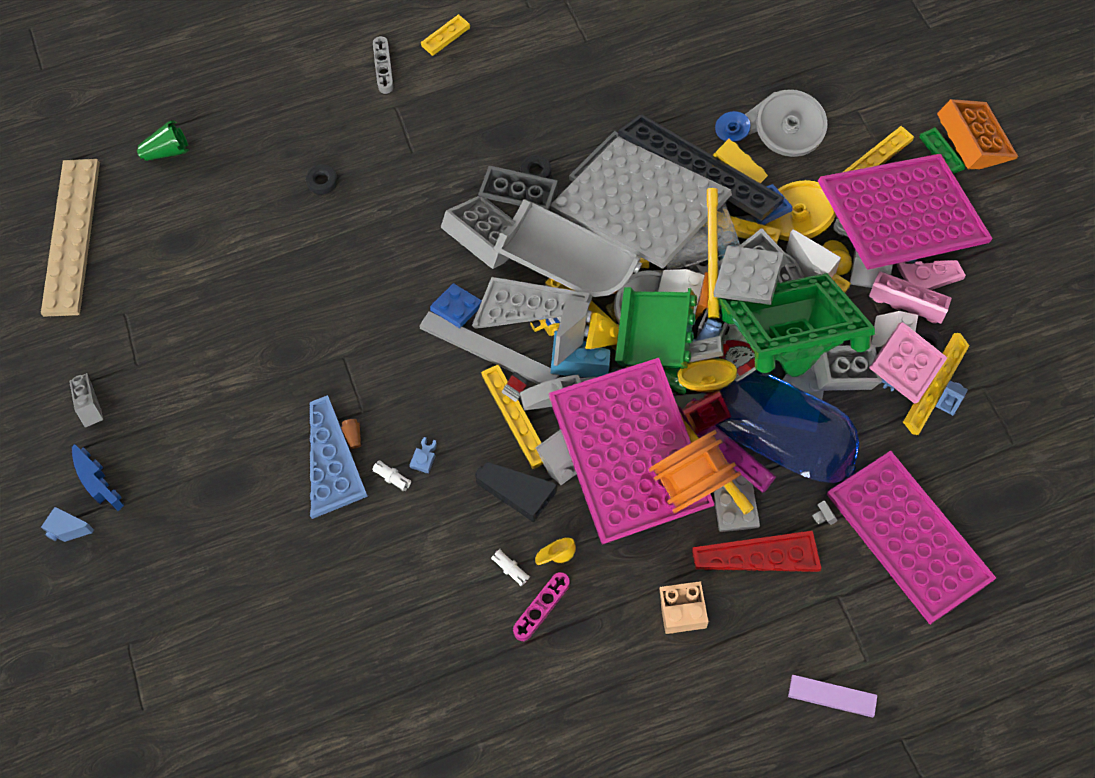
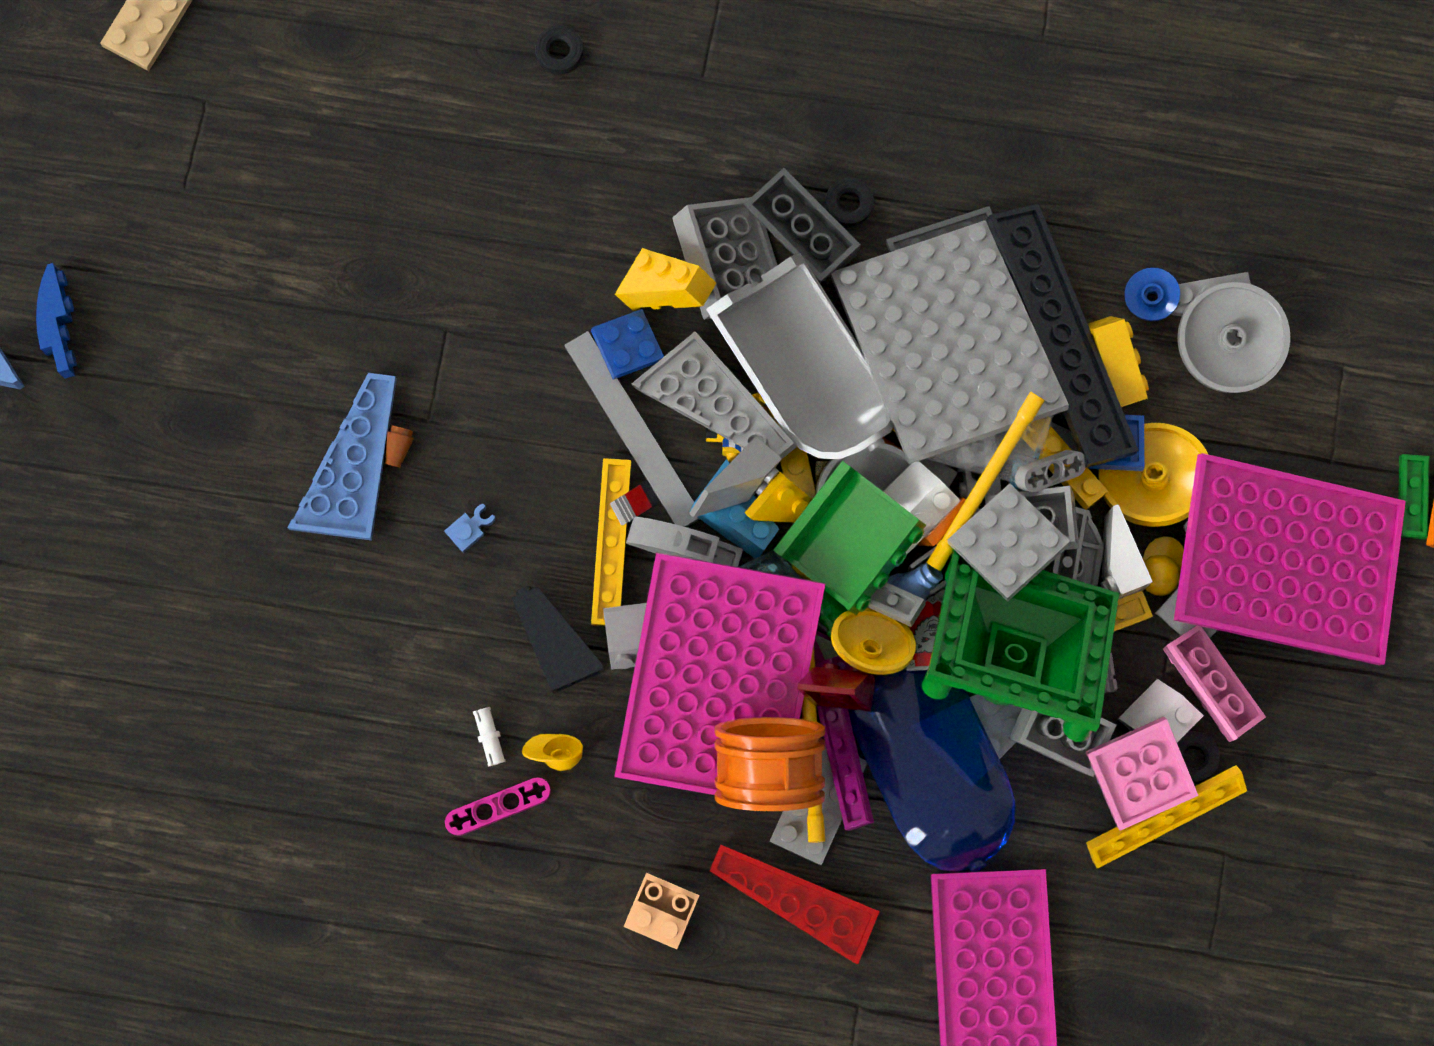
camera: 25 degrees right, 15 degrees up
light grey slope [69,373,103,427] -> none
white pin [373,460,411,491] -> none
light grey tile [812,500,838,525] -> none
yellow plate [843,126,914,172] -> none
bright pink wing [897,260,966,290] -> none
medium blue slope [935,381,968,416] -> none
none -> yellow wedge [615,248,717,311]
none -> light grey beam [1015,450,1085,492]

